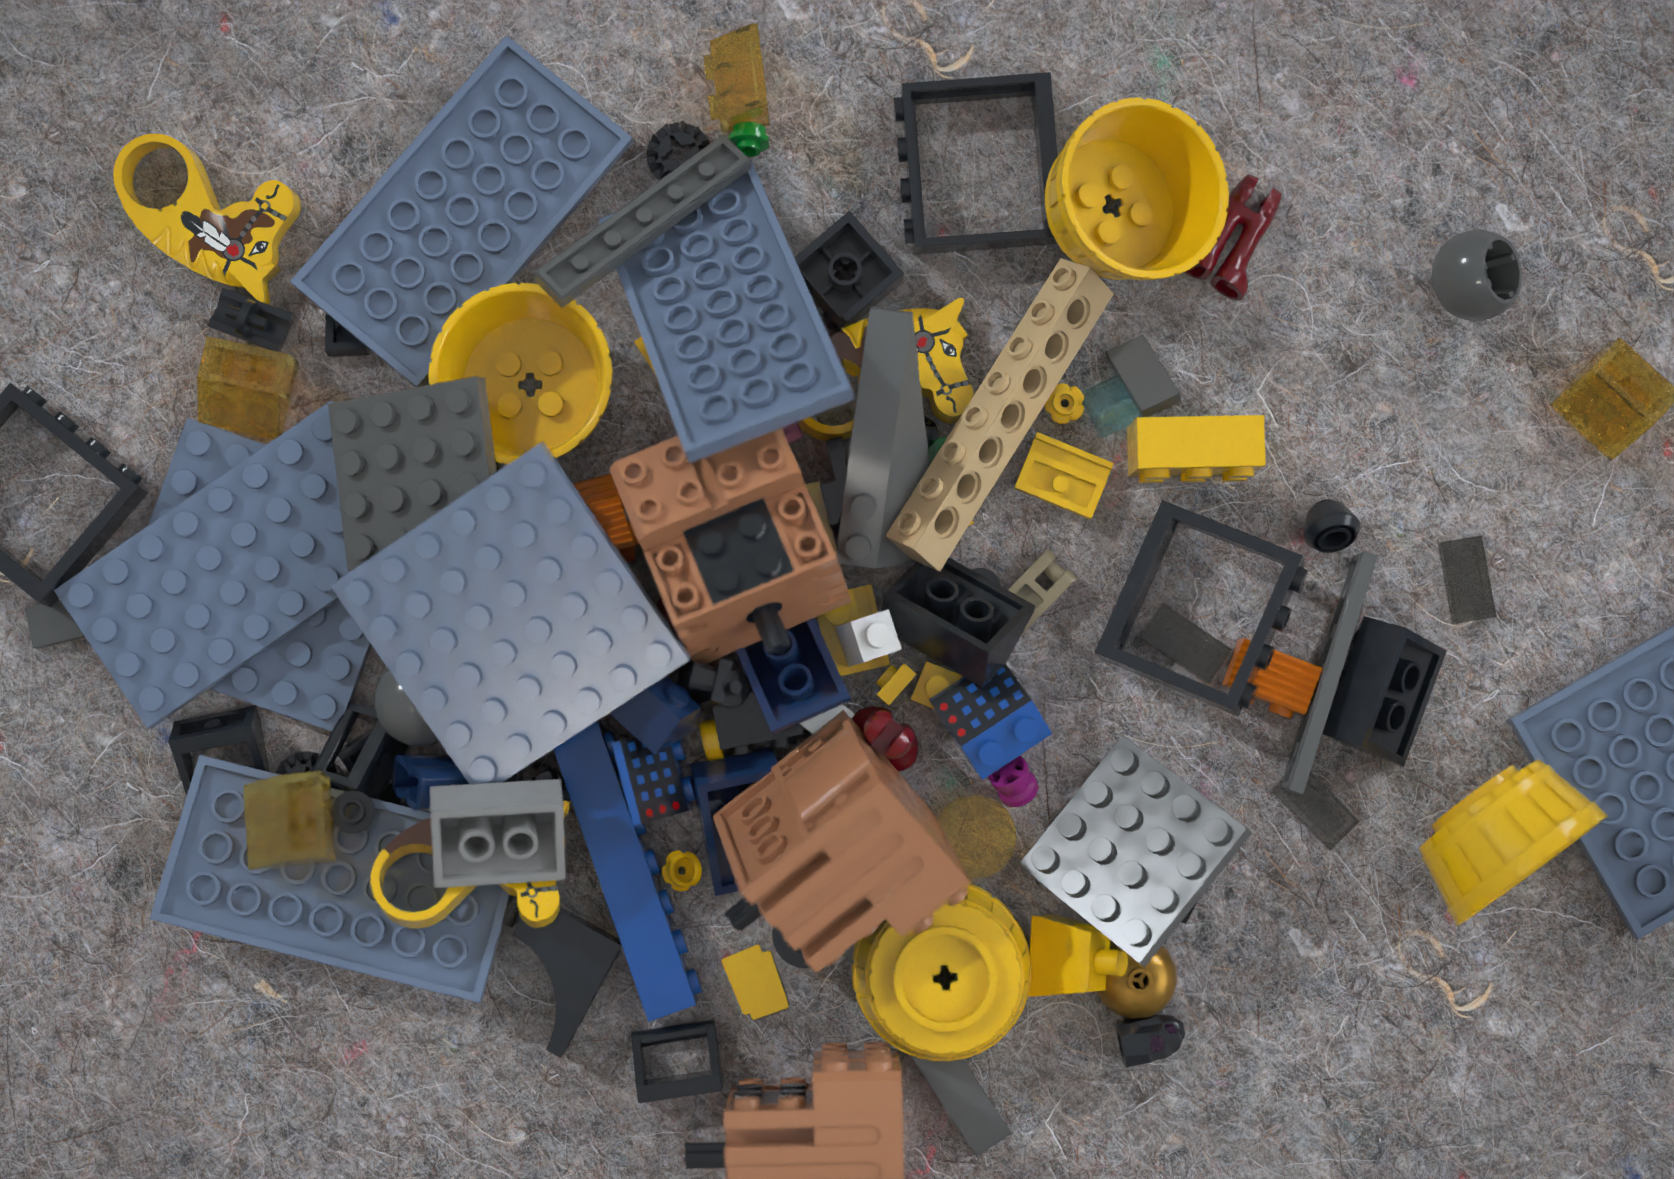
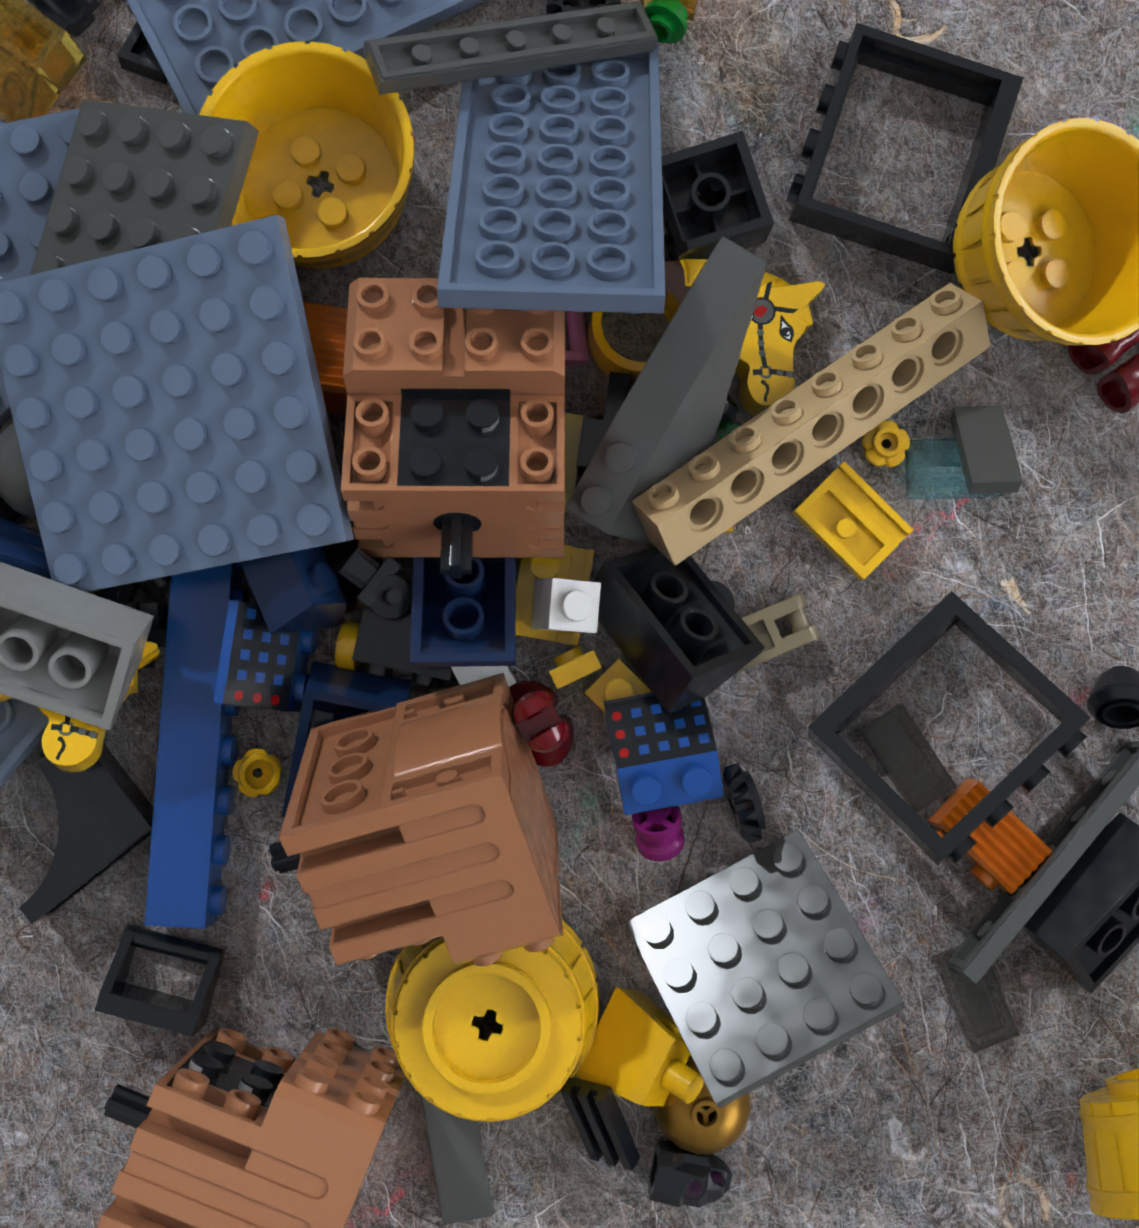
camera: 20 degrees right, 0 degrees up
yellow sticker [721,944,789,1020] -> none
clear yellow tile [937,795,1017,878] -> none
yellow brick [1127,415,1266,484] -> none
none -> black tile [560,1077,640,1171]
none -> black gear [722,763,766,843]

